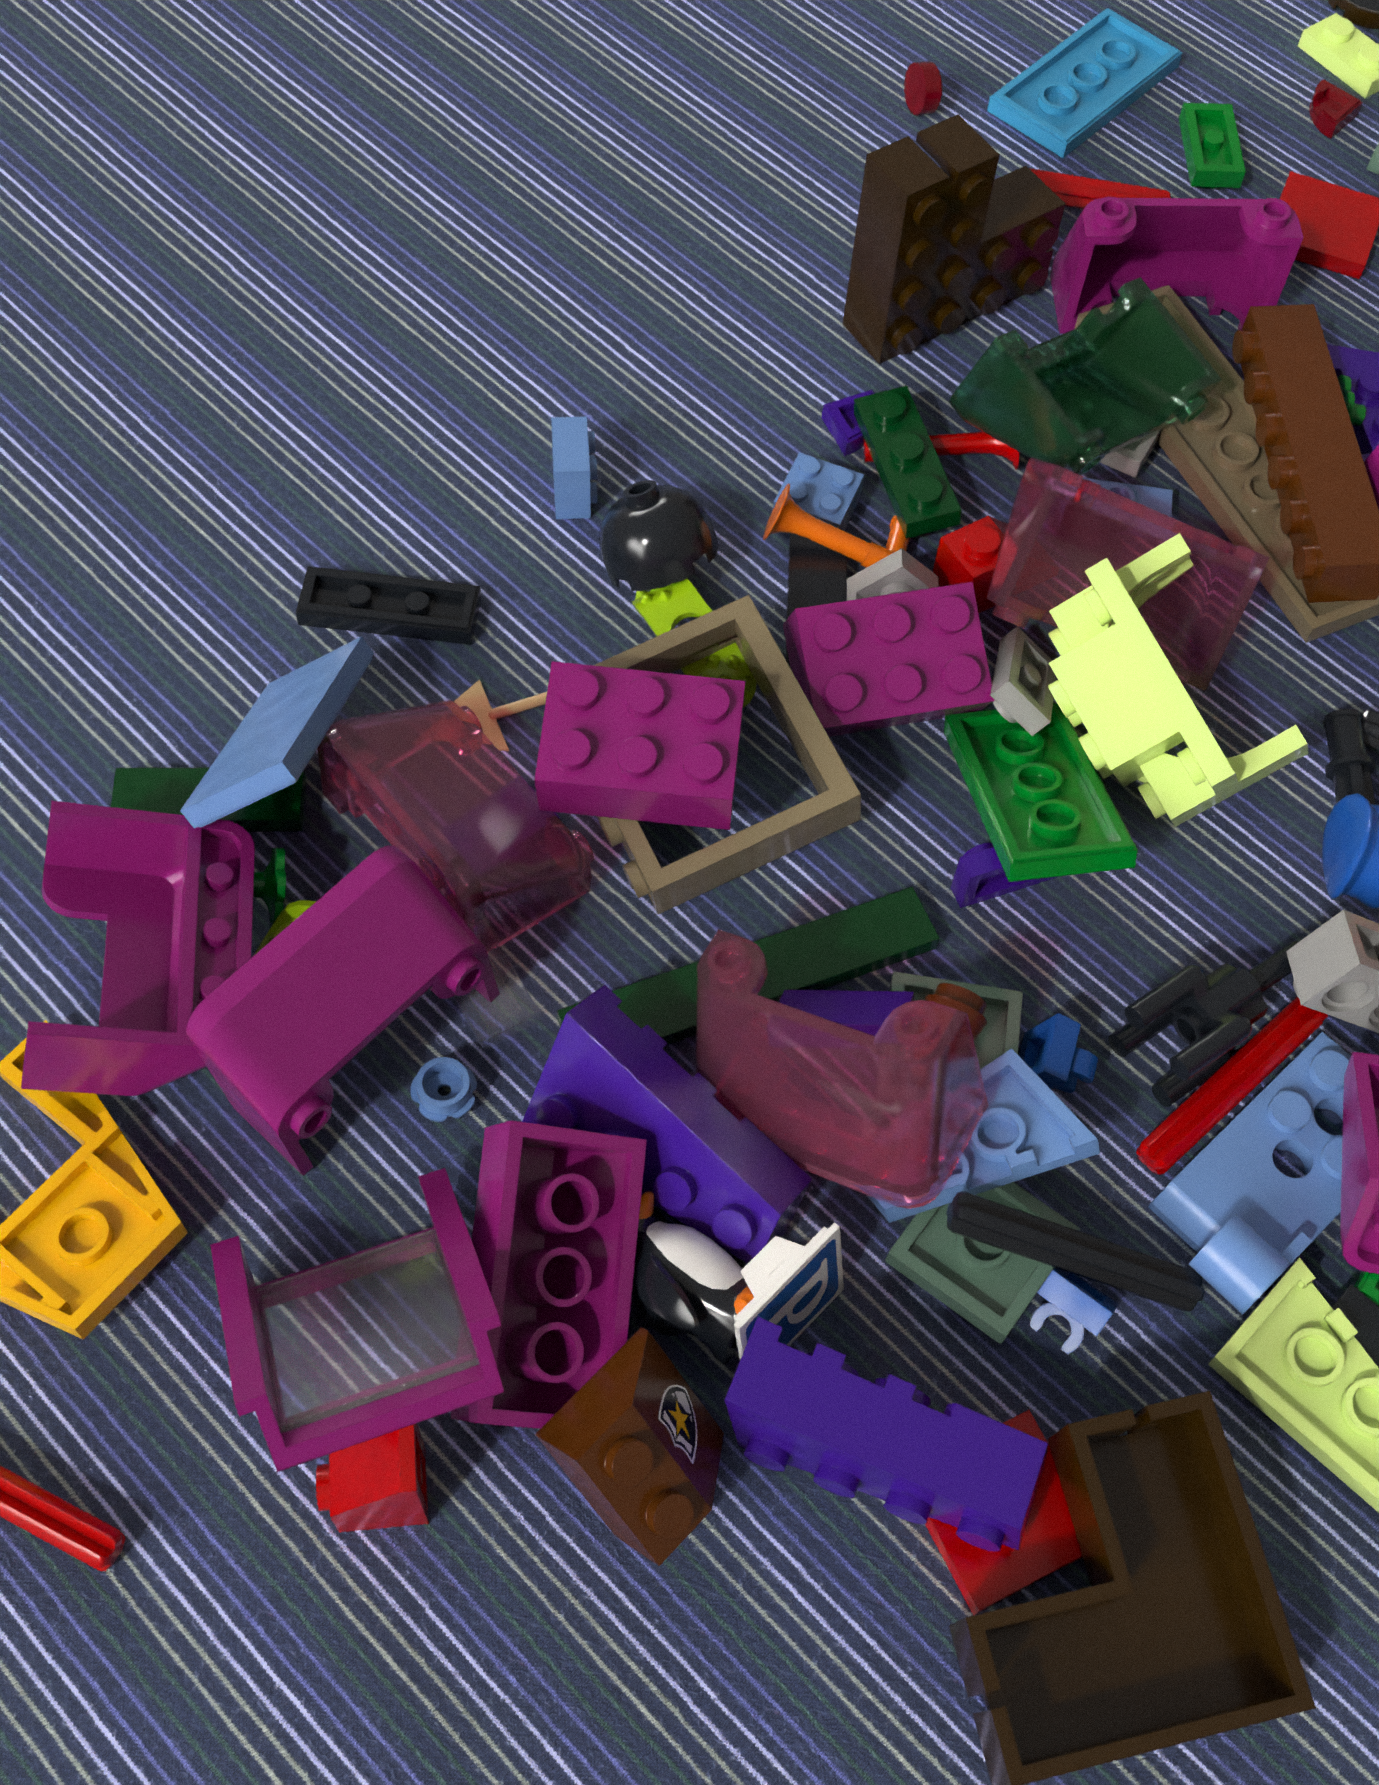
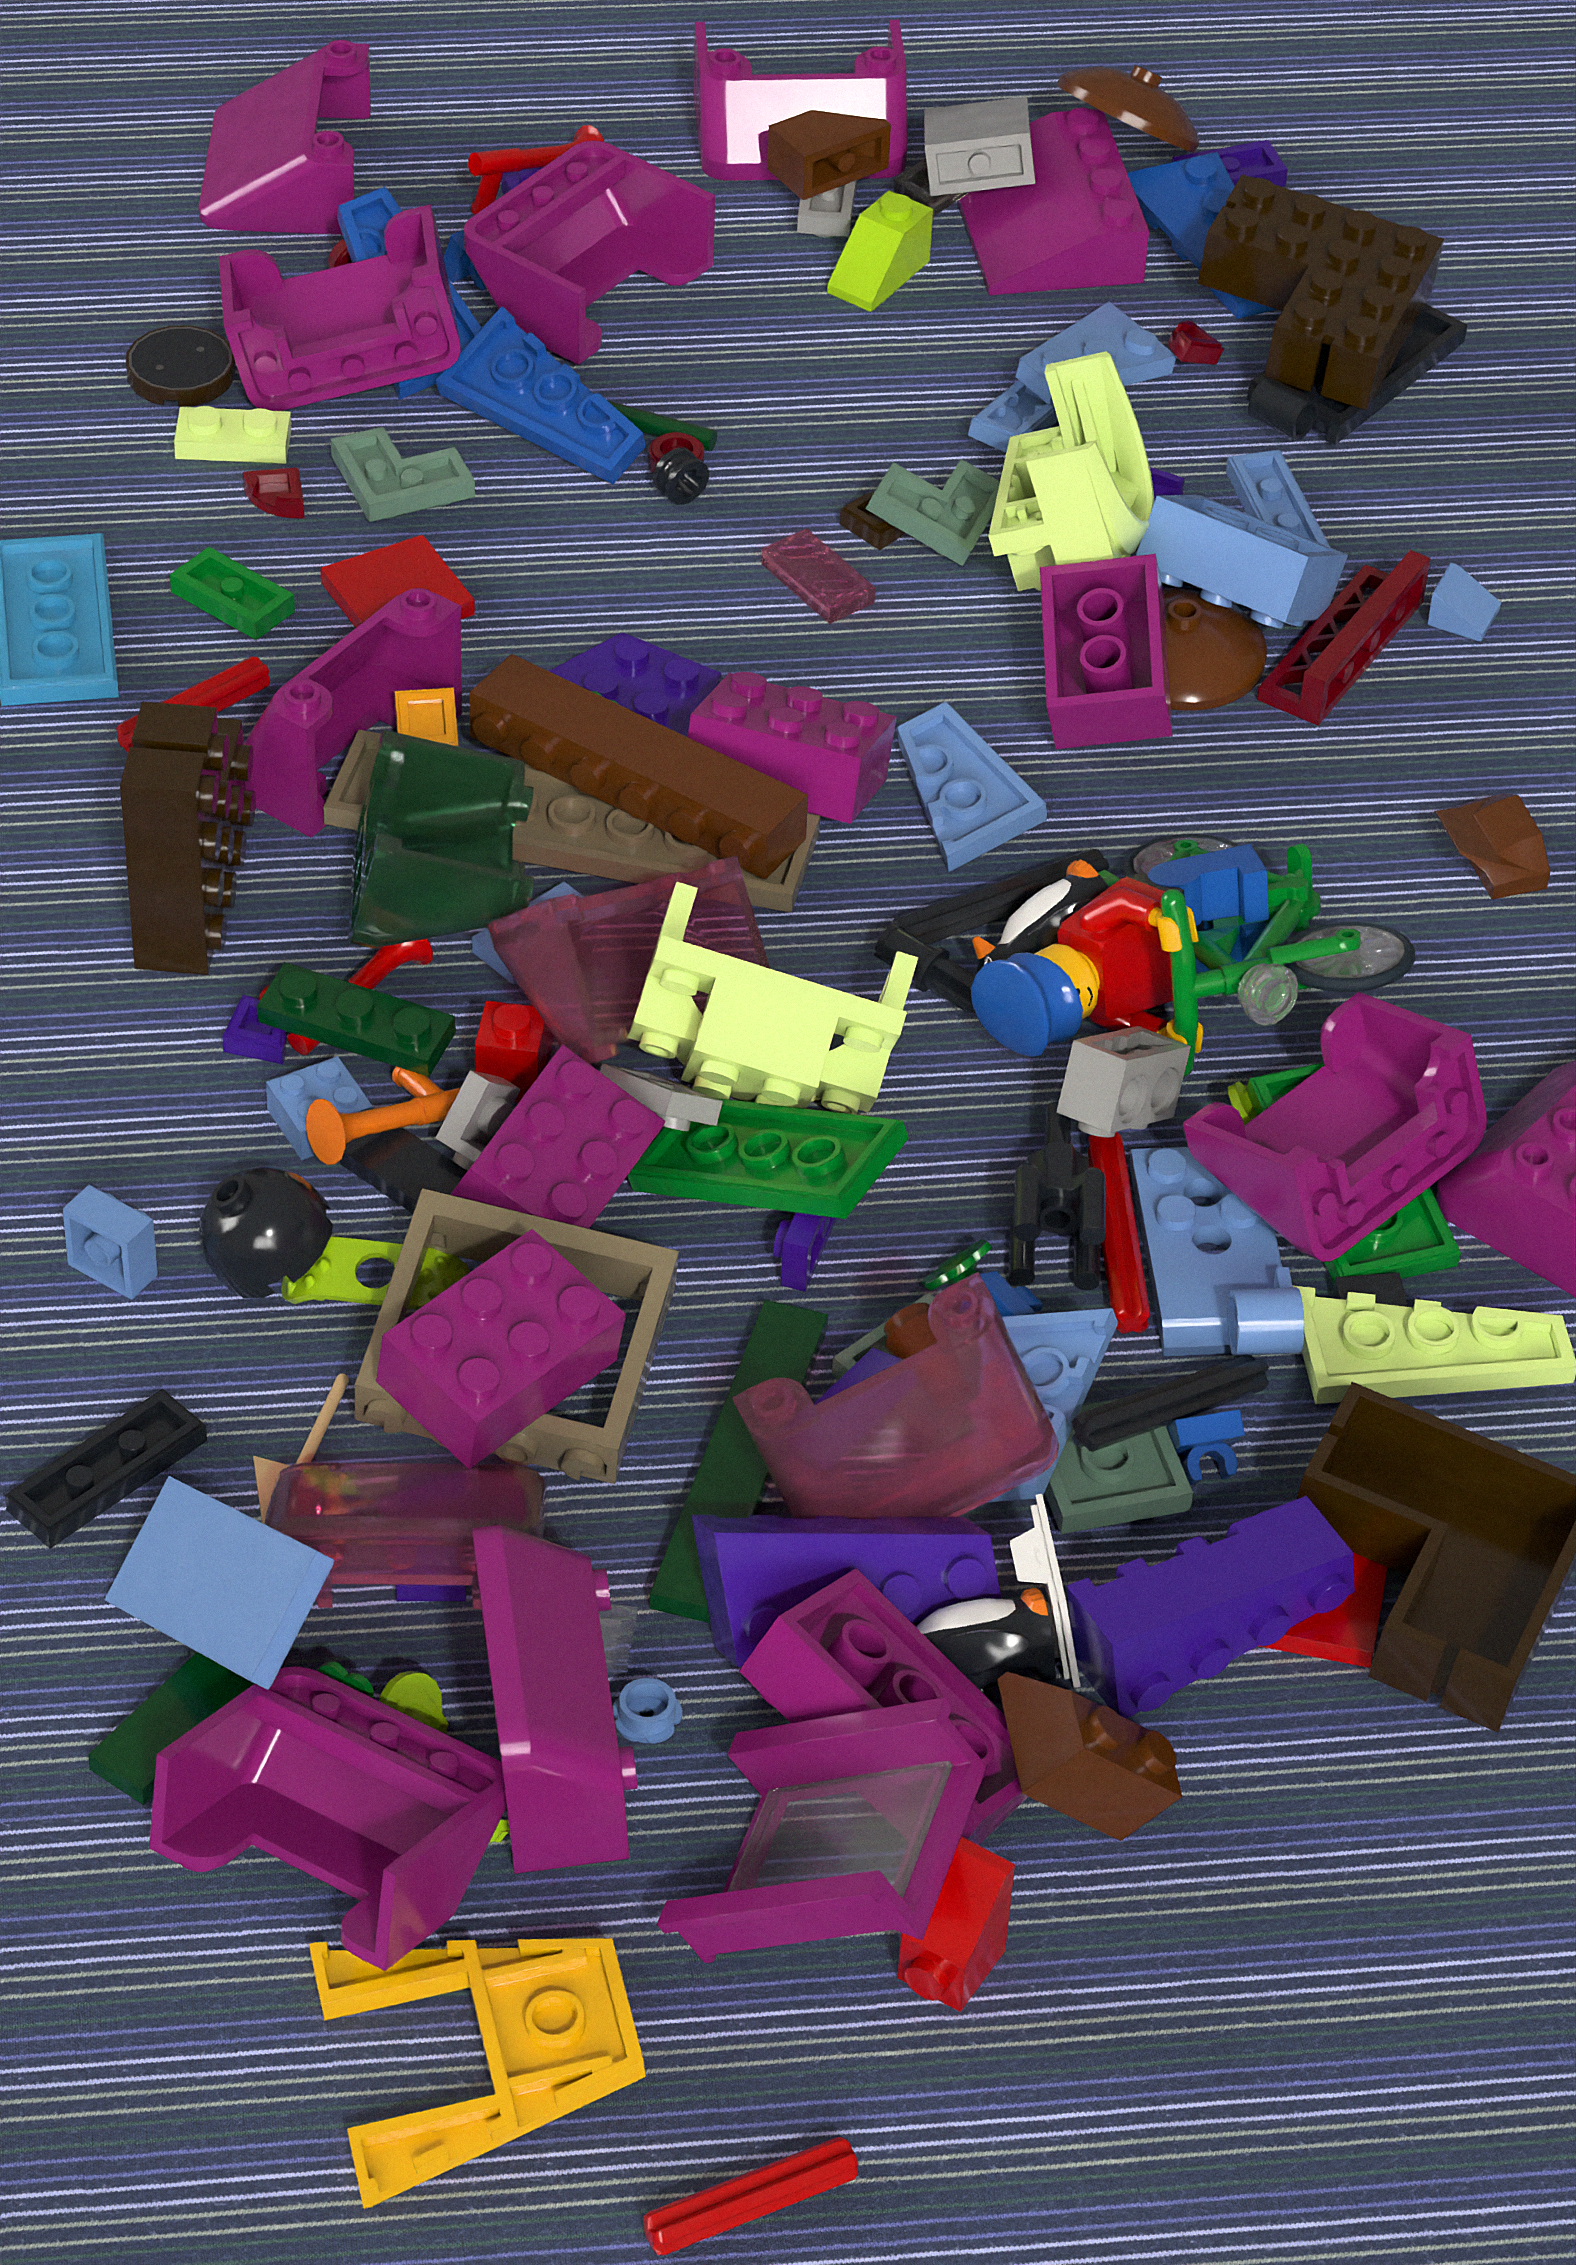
camera: 50 degrees left, 15 degrees down
none -> light orange tile [394,687,459,748]
none -> green plant [921,1239,992,1301]

